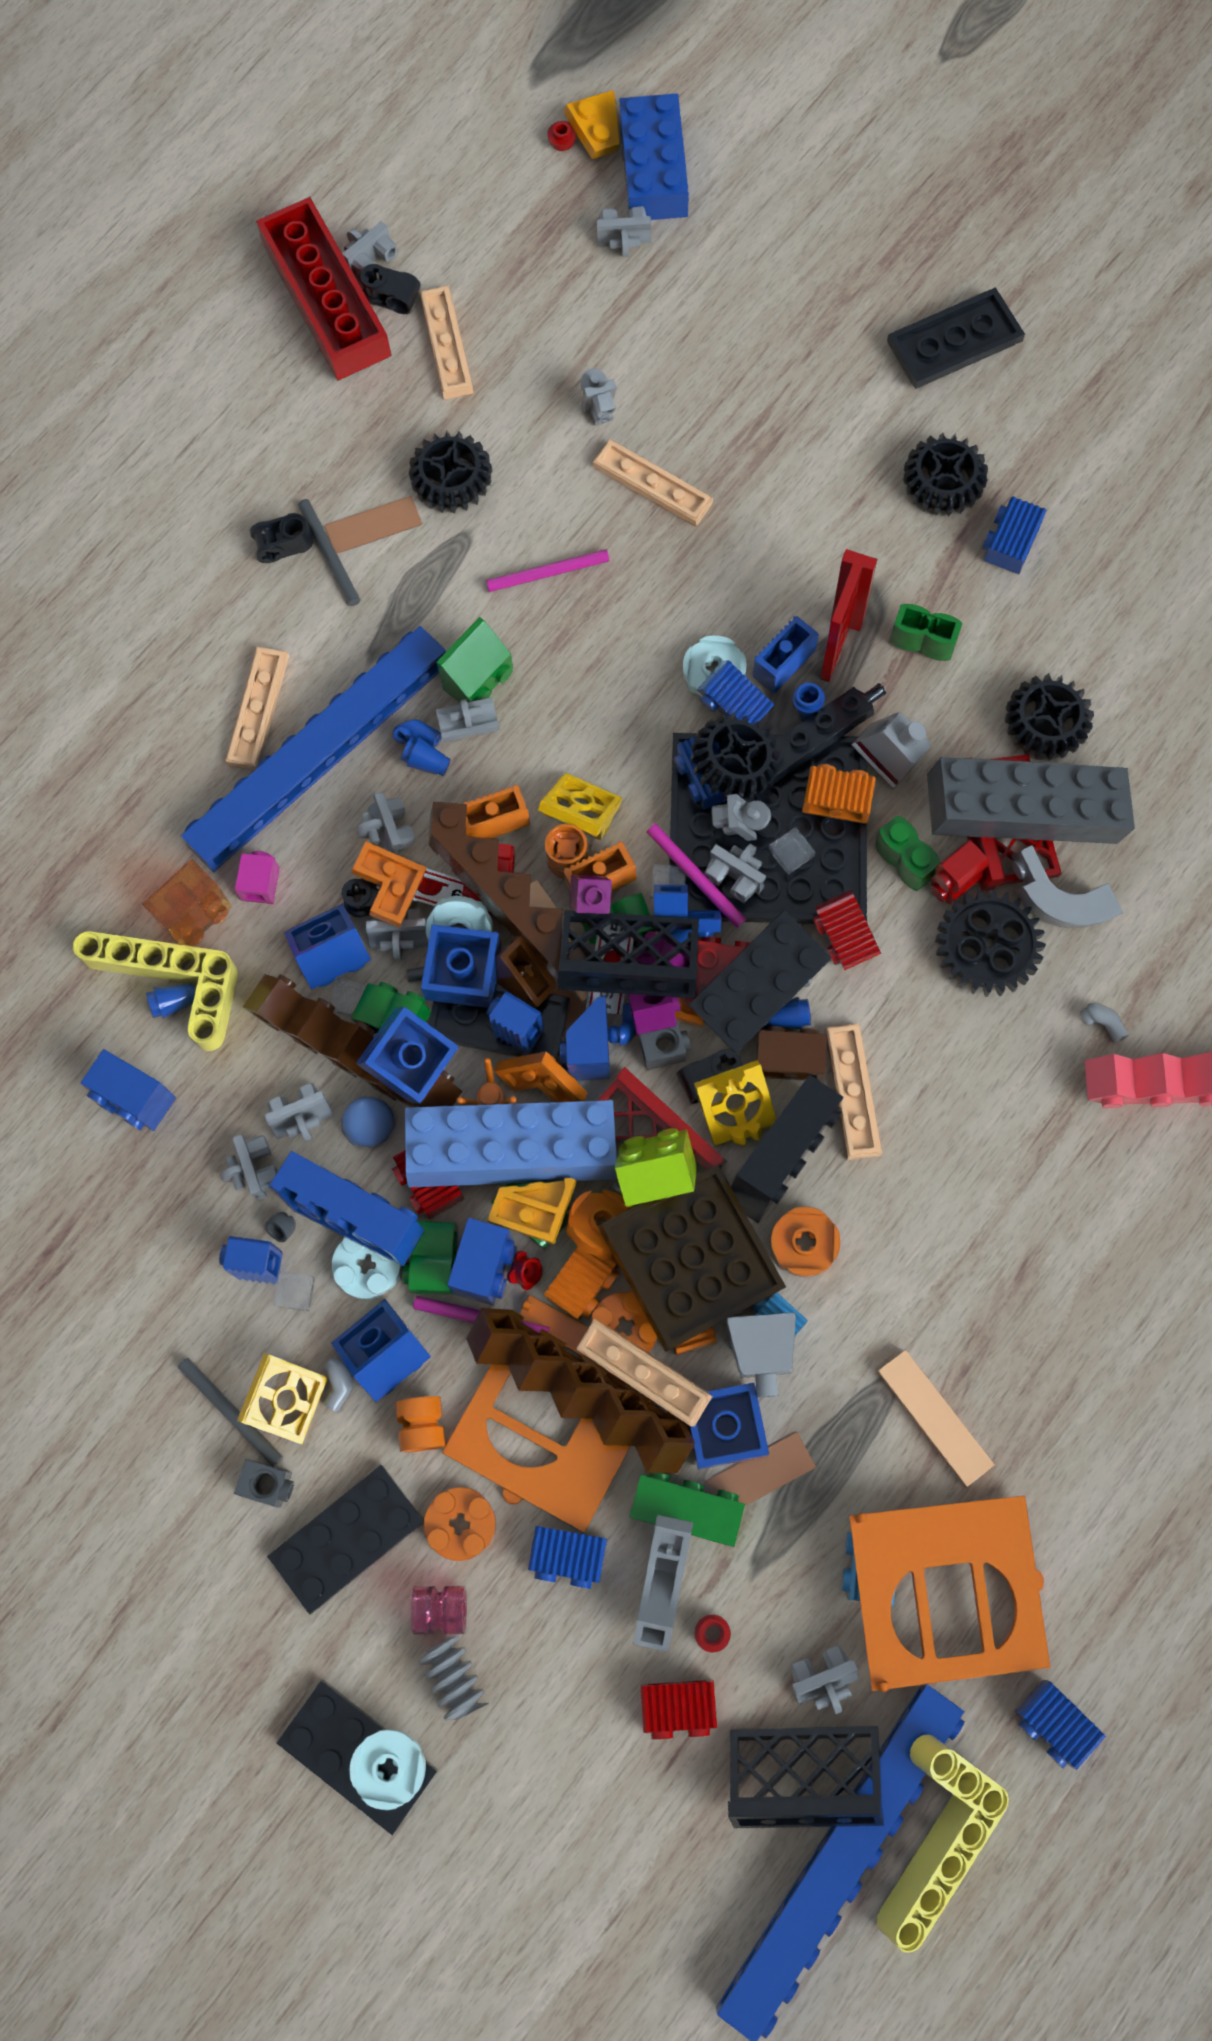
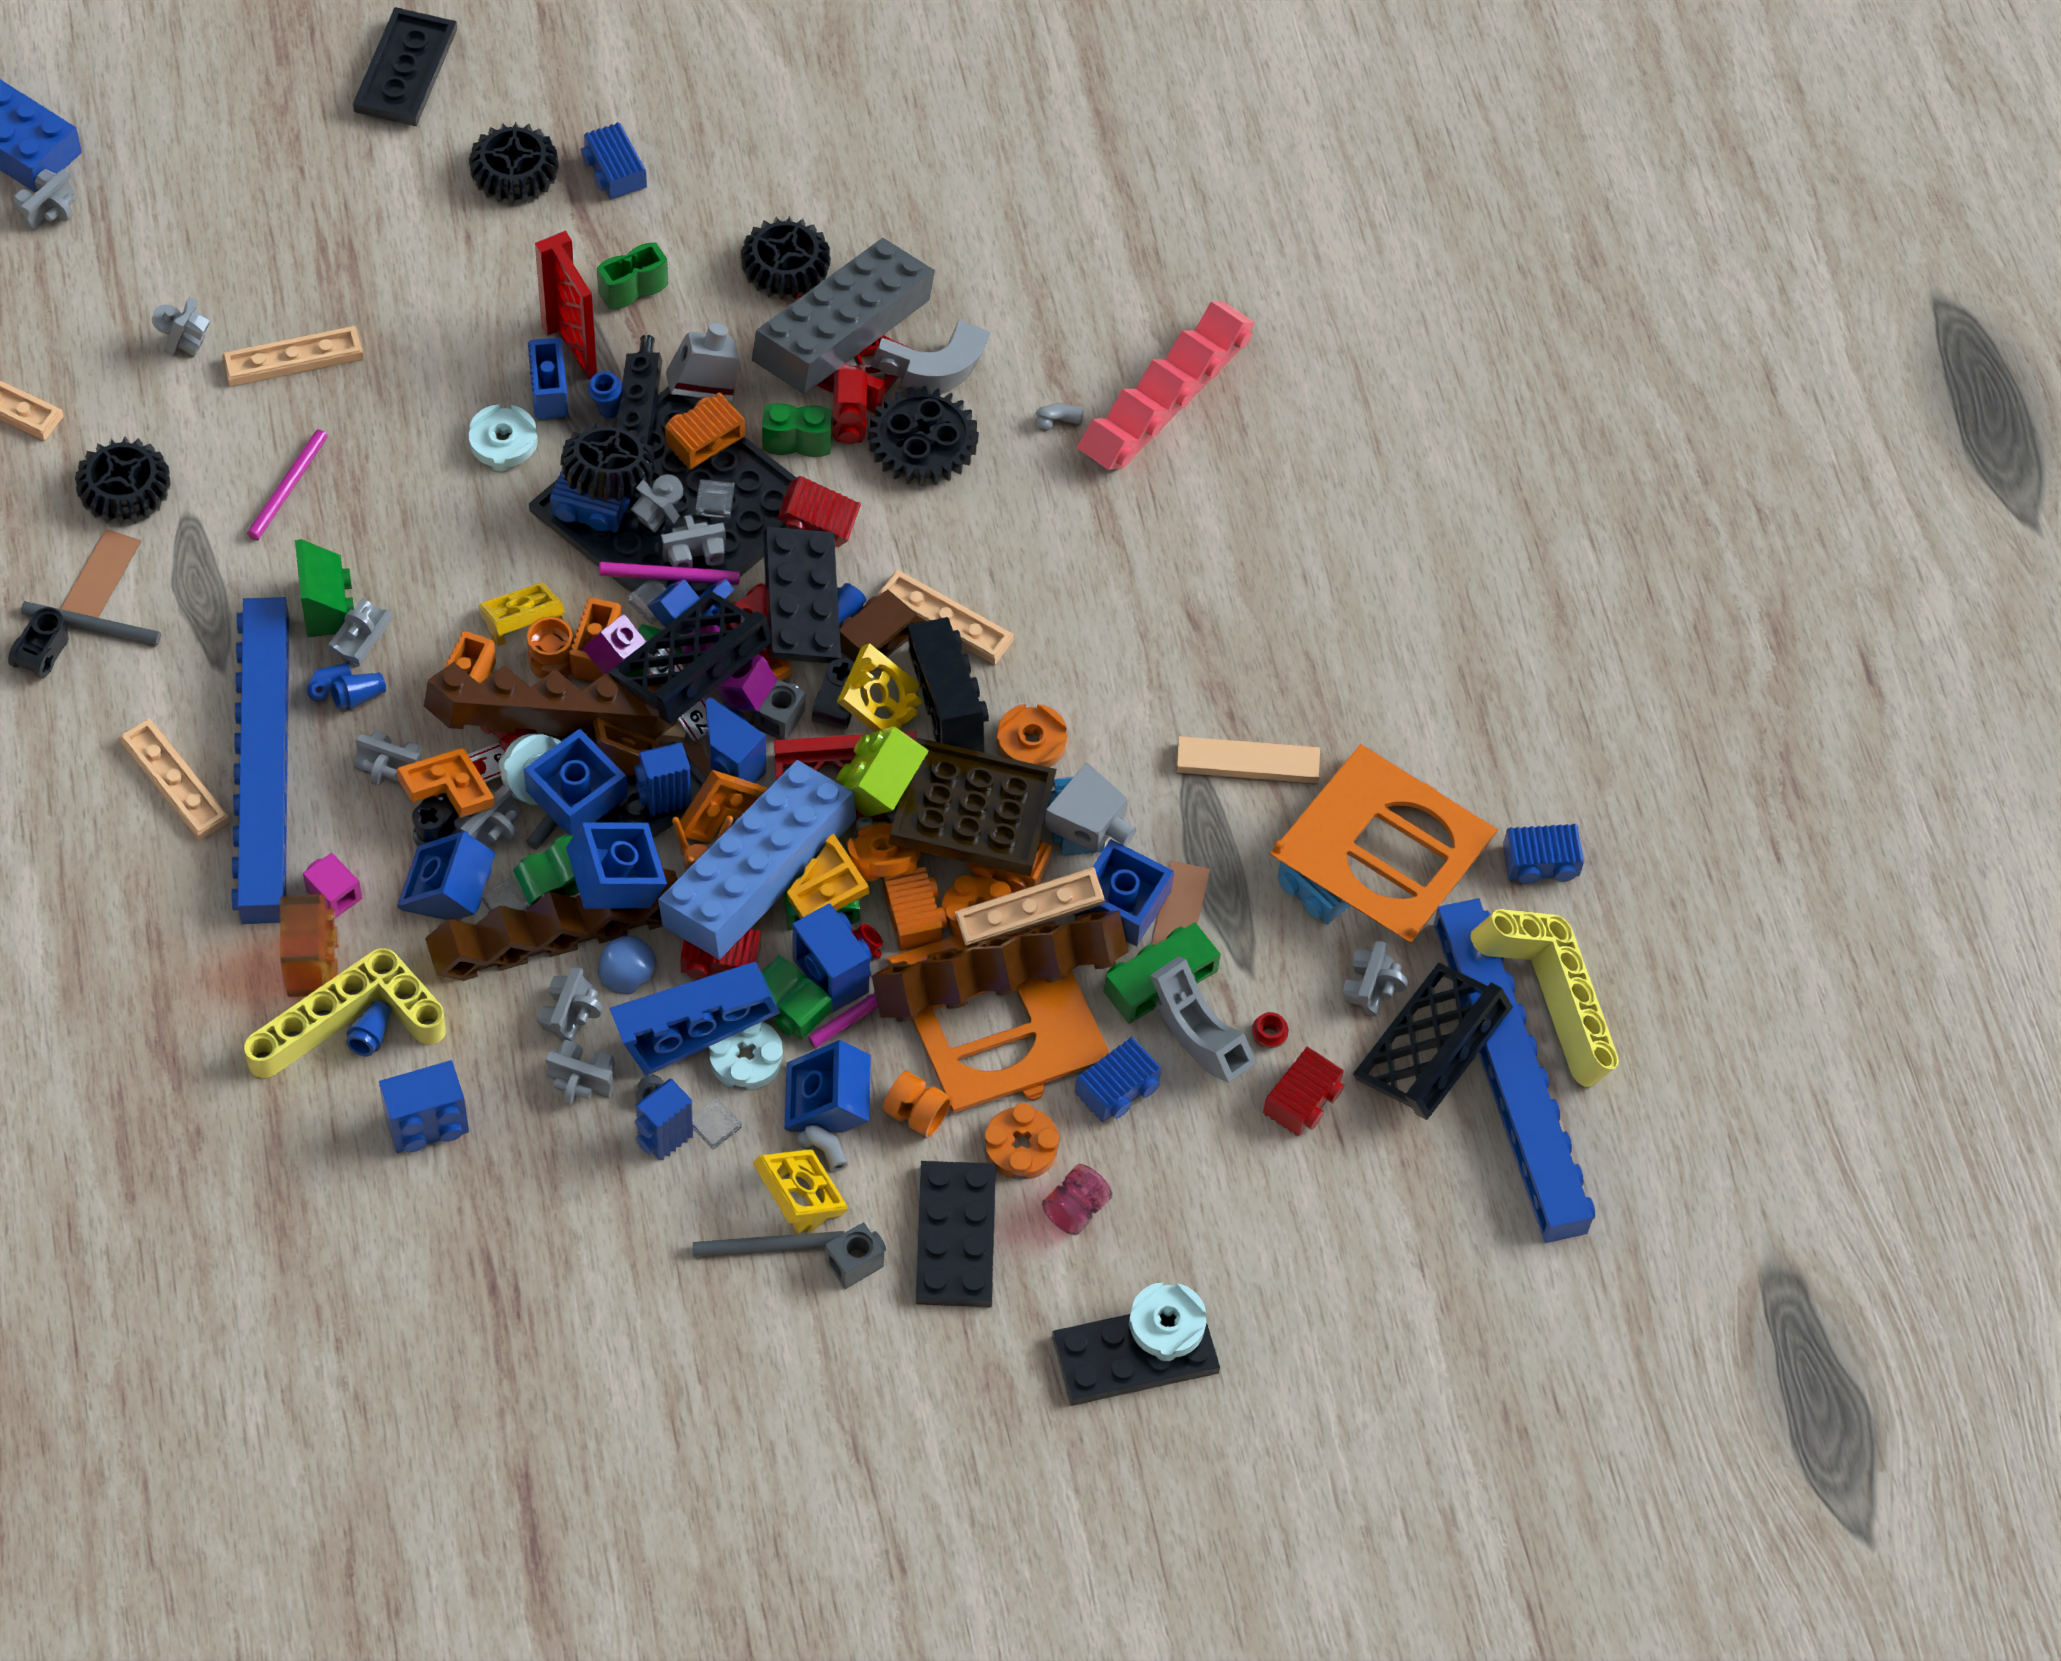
camera: 60 degrees left, 15 degrees down
light grey piece [419,1634,489,1721] -> none
blue brick [697,660,774,724] -> none

